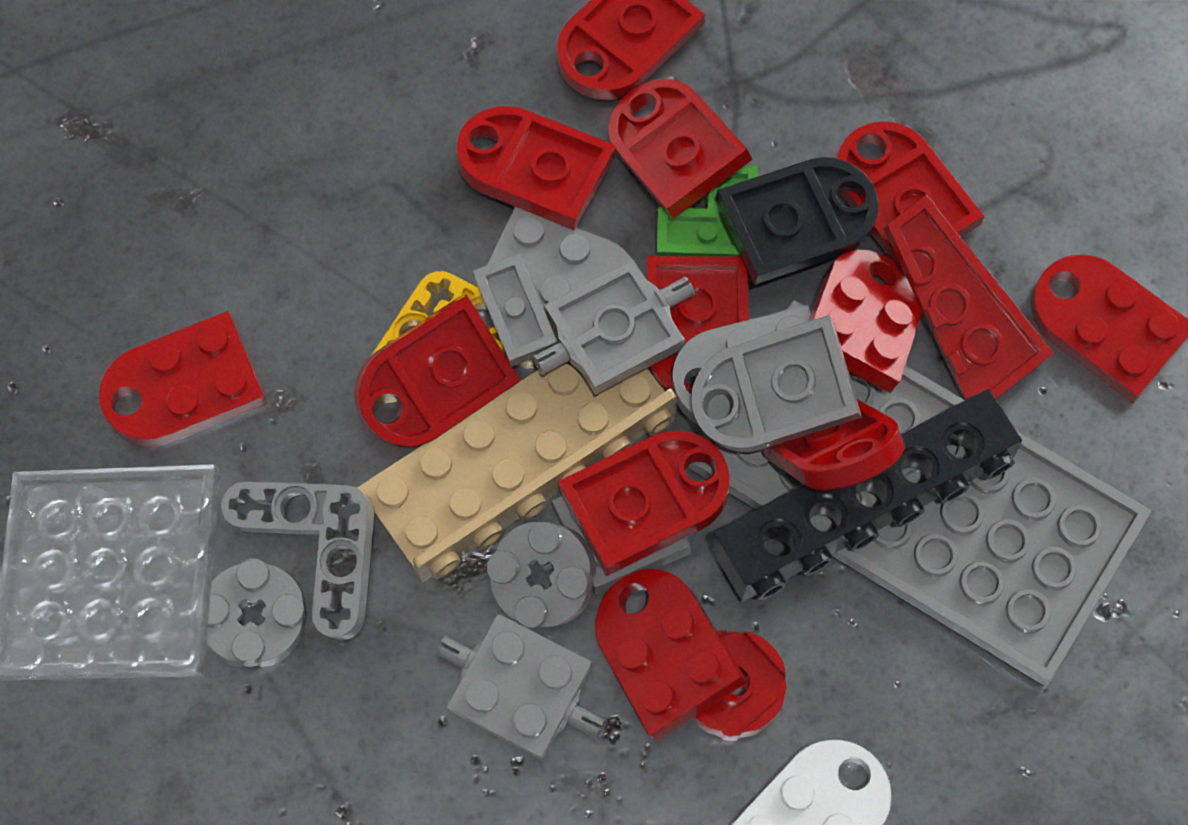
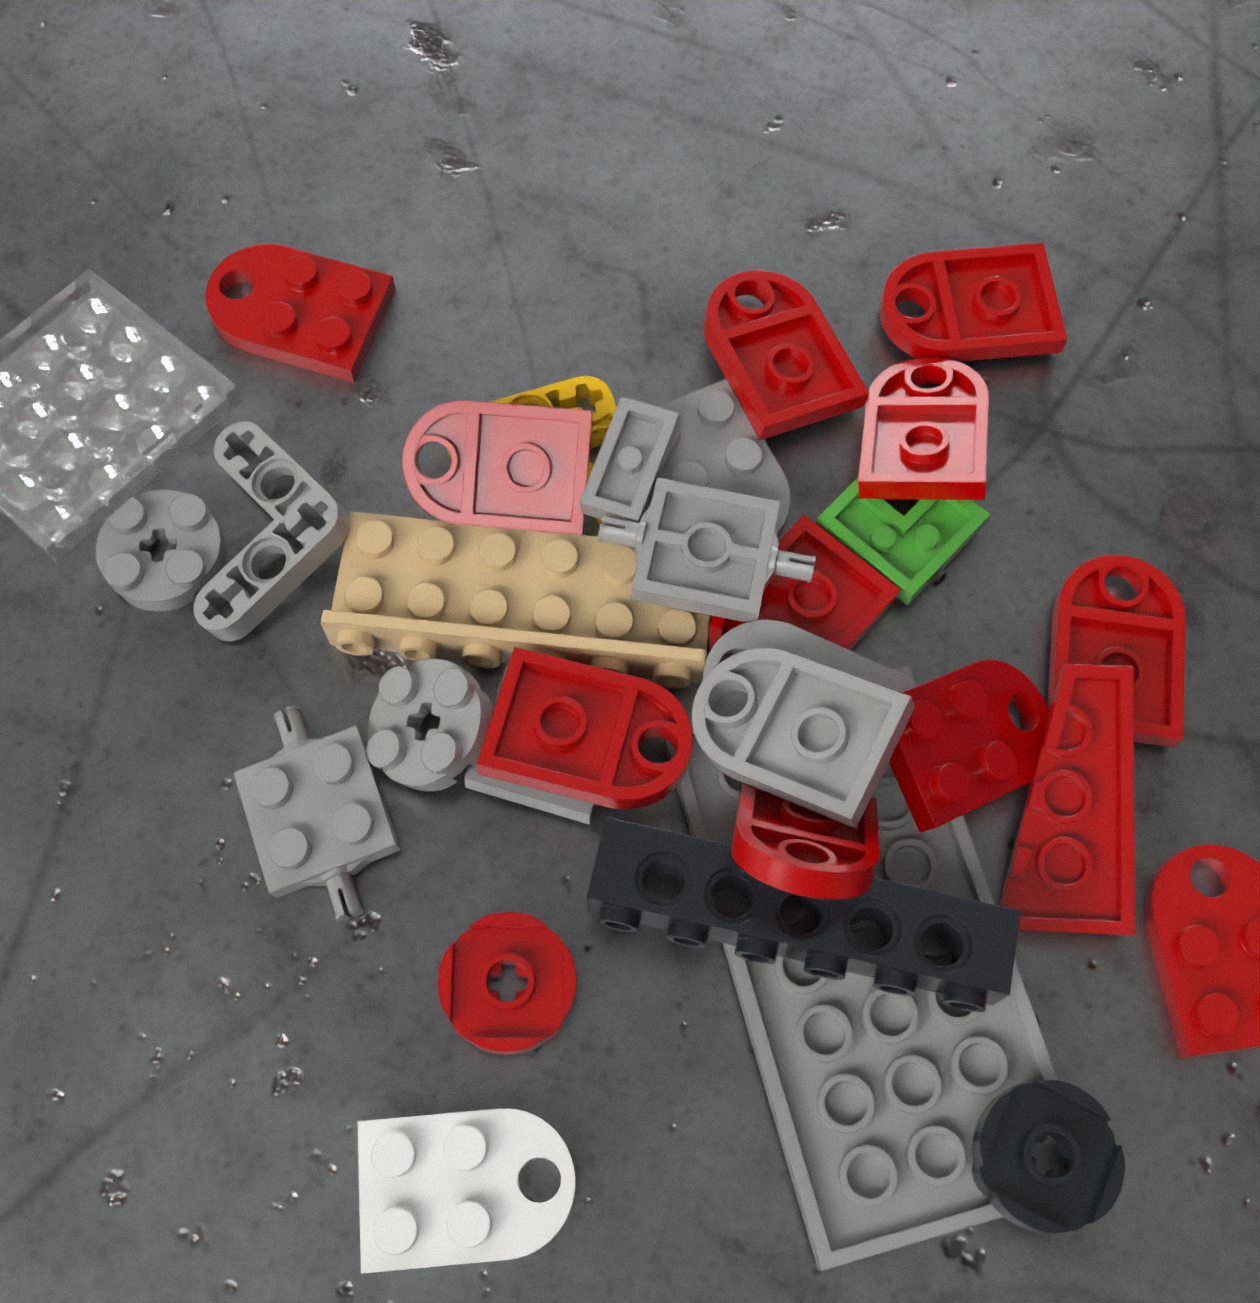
camera: 40 degrees right, 0 degrees up
red plate [595,569,747,742] -> none
black plate [715,157,879,284] -> none
none -> black plate [972,1079,1125,1234]

